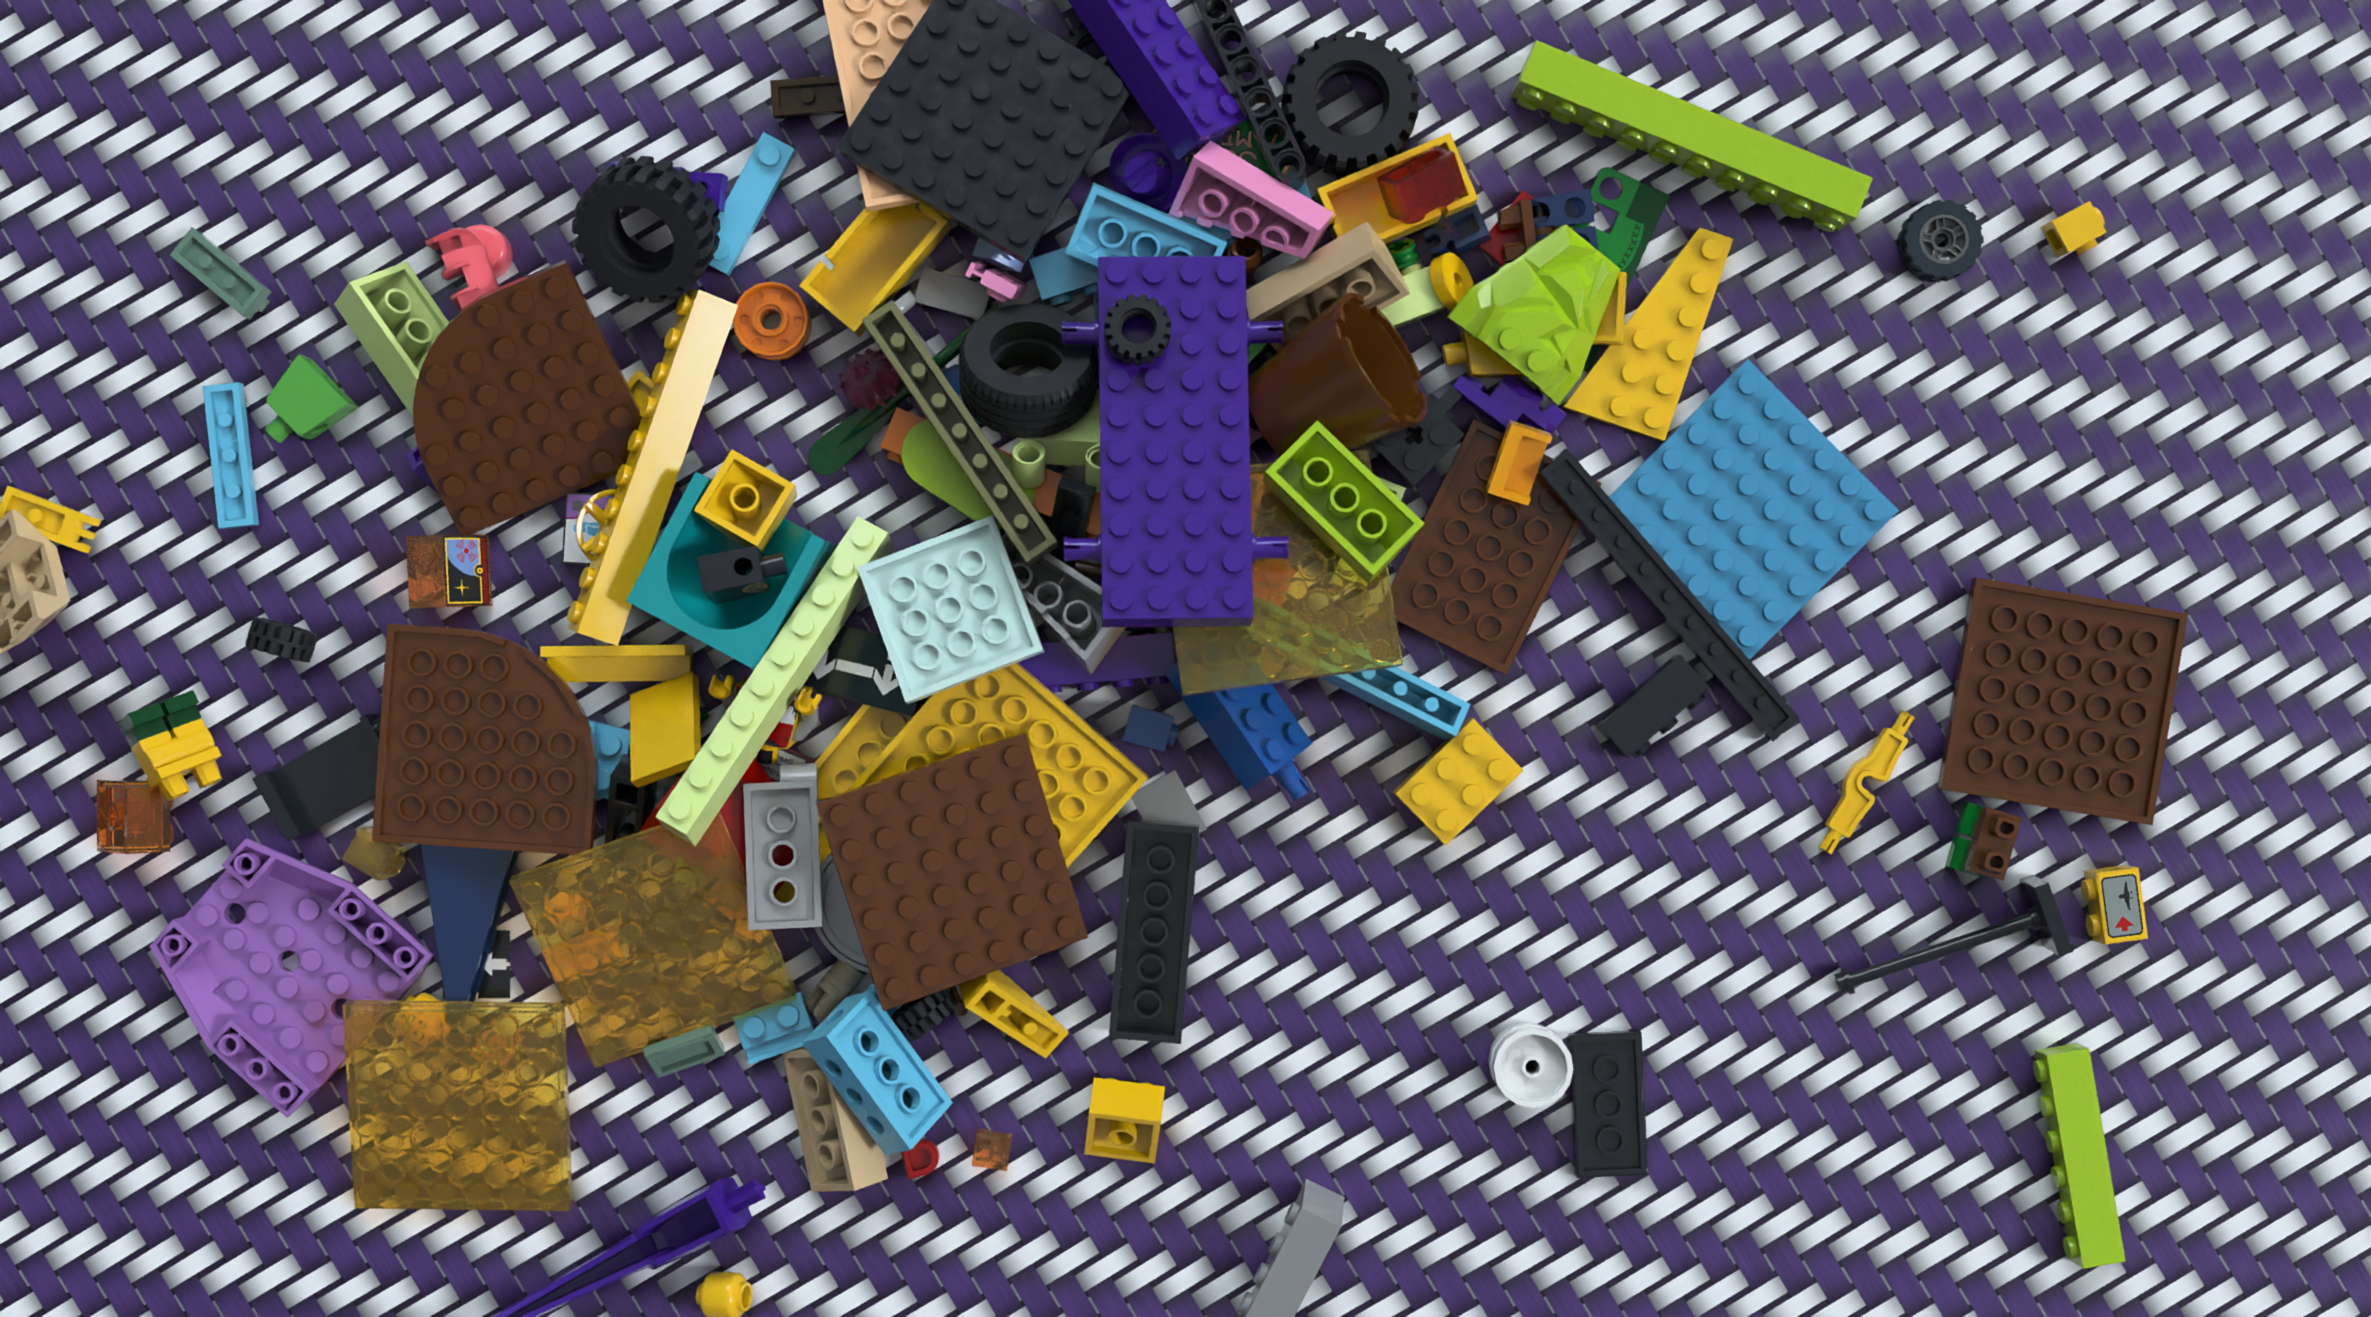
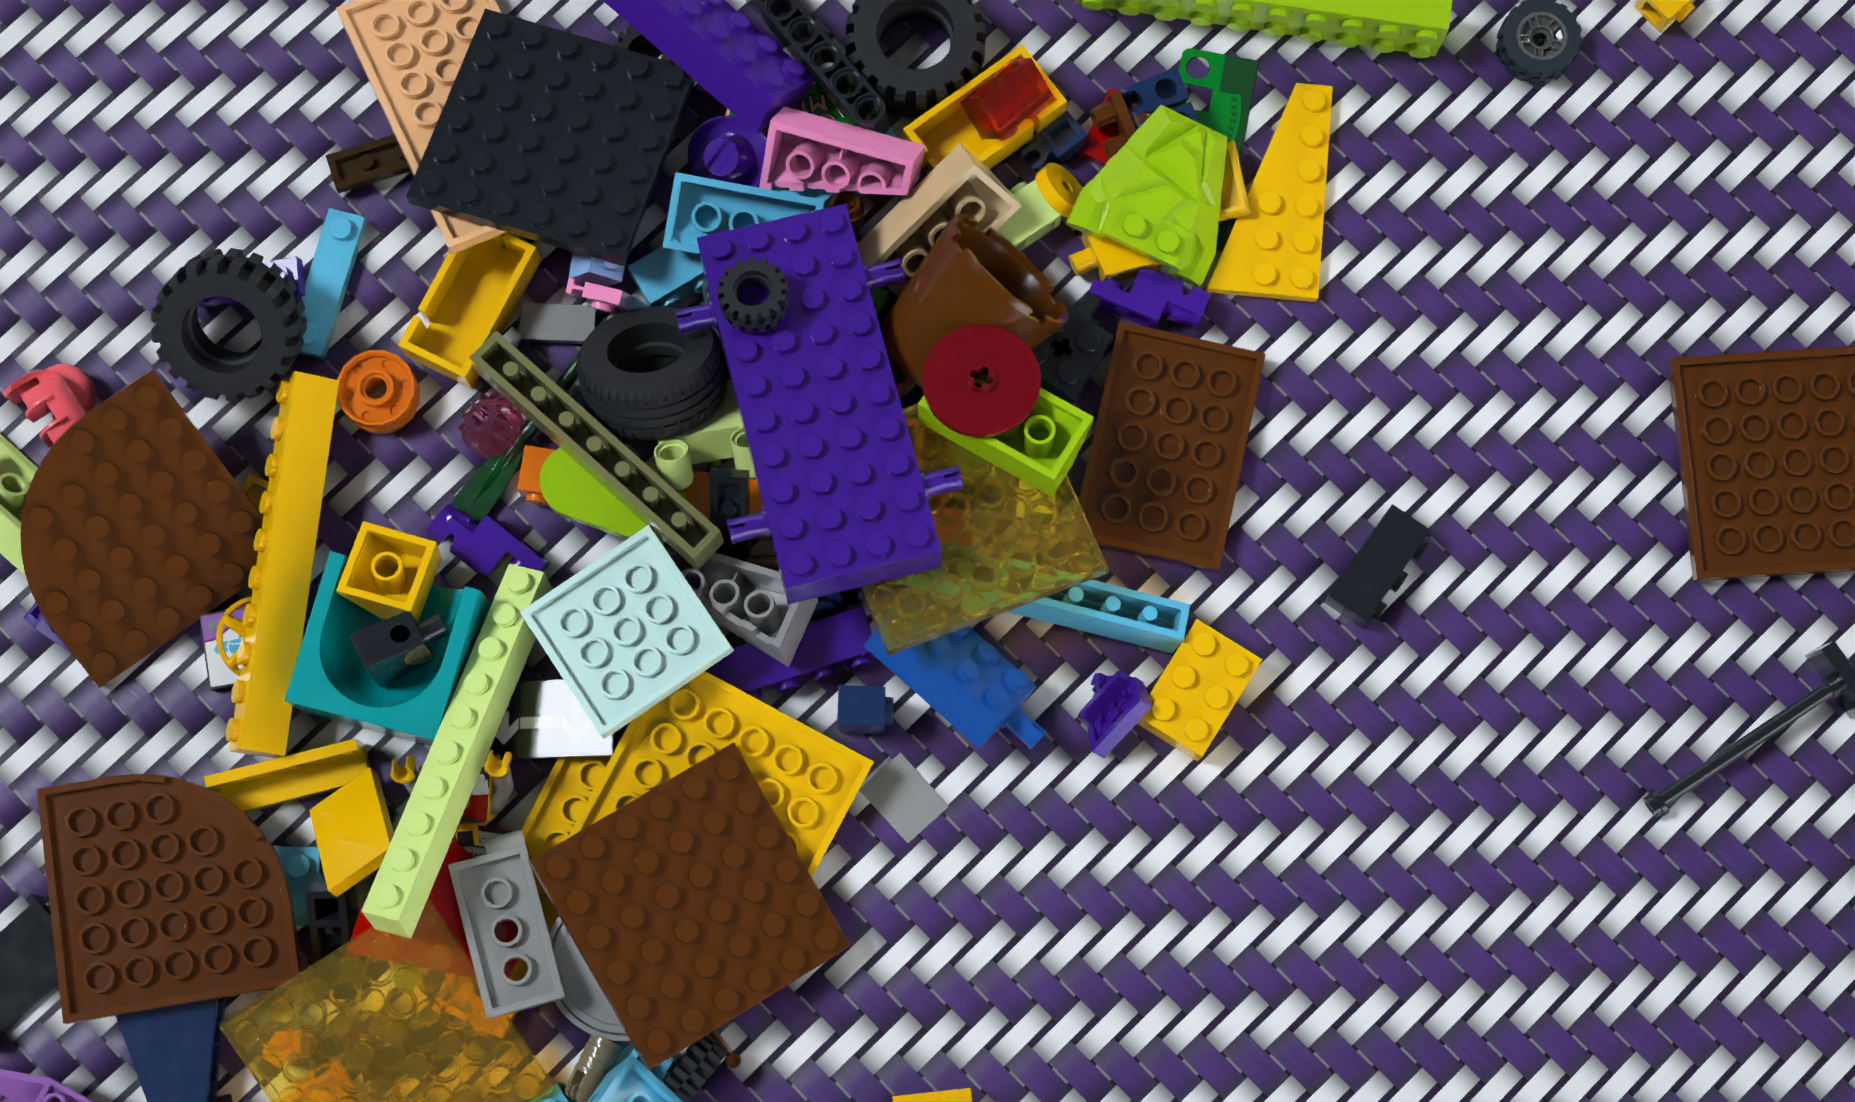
camera: 15 degrees left, 10 degrees down
clear yellow brick [342,826,407,881] -> none
slope [406,535,493,610] -> none
yellow slope [958,970,1069,1059] -> none
black brick [1109,819,1199,1044] -> none
green bush [1387,239,1420,269] -> none
light orange panel [1486,420,1553,506] -> none
white wheel [1488,1022,1573,1108] -> none
black plate [1538,449,1800,741] -> none
black tile [1568,1030,1648,1178] -> none
dark azure plate [1609,359,1899,660] -> none
yellow piece [1818,710,1915,855] -> none
reddish brown hips [1945,801,2022,881] -> none
none -> dark purple plate [426,504,551,575]
none -> dark red piece [922,325,1041,438]
none -> dark purple slope [1078,671,1152,758]

